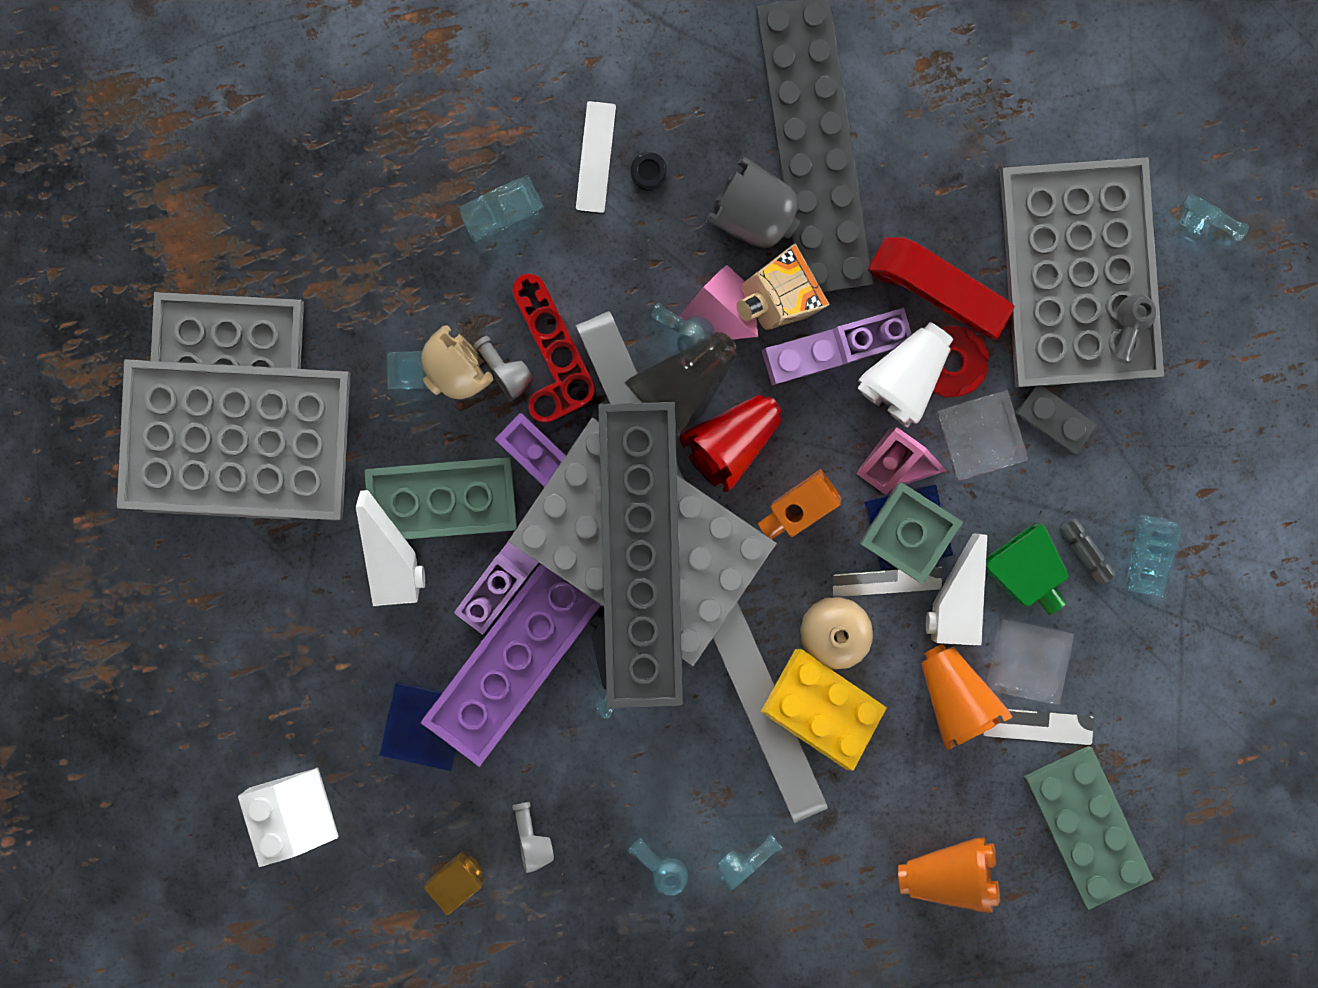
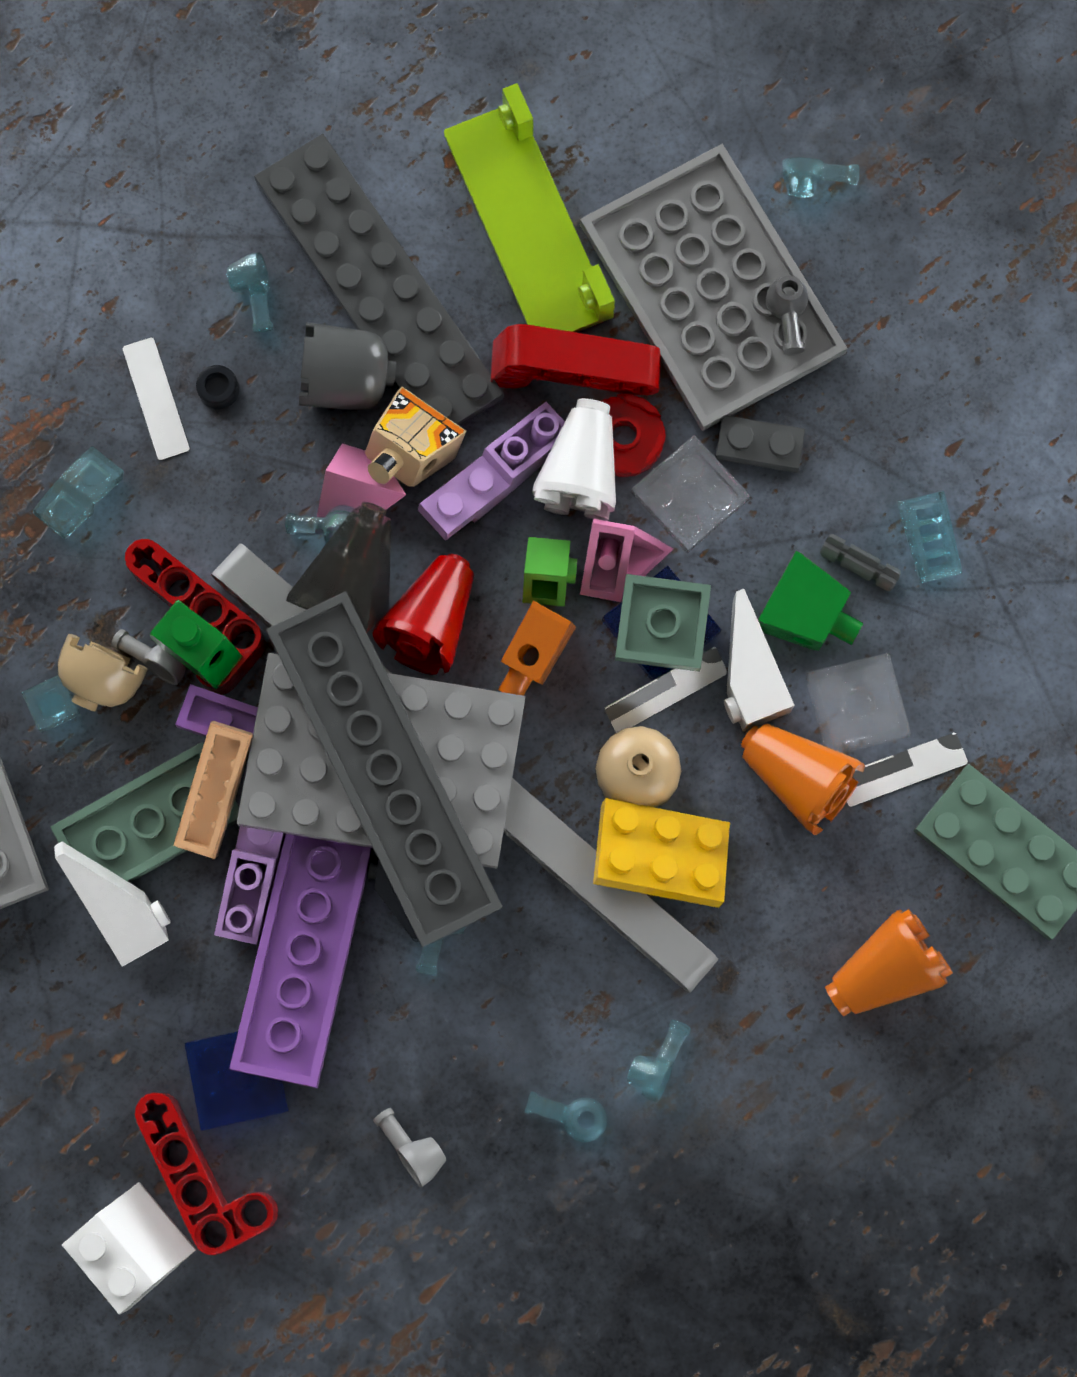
camera: 25 degrees left, 10 degrees down
pearl gold brick [424,851,485,916] -> none
none -> red beam [135,1092,278,1255]
none -> green torso [150,600,243,690]
none -> light nougat plate [173,721,253,859]
none -> clear light blue bar [227,252,273,333]
none -> lime bracket [444,83,615,332]
none -> bright green brick [522,537,577,607]

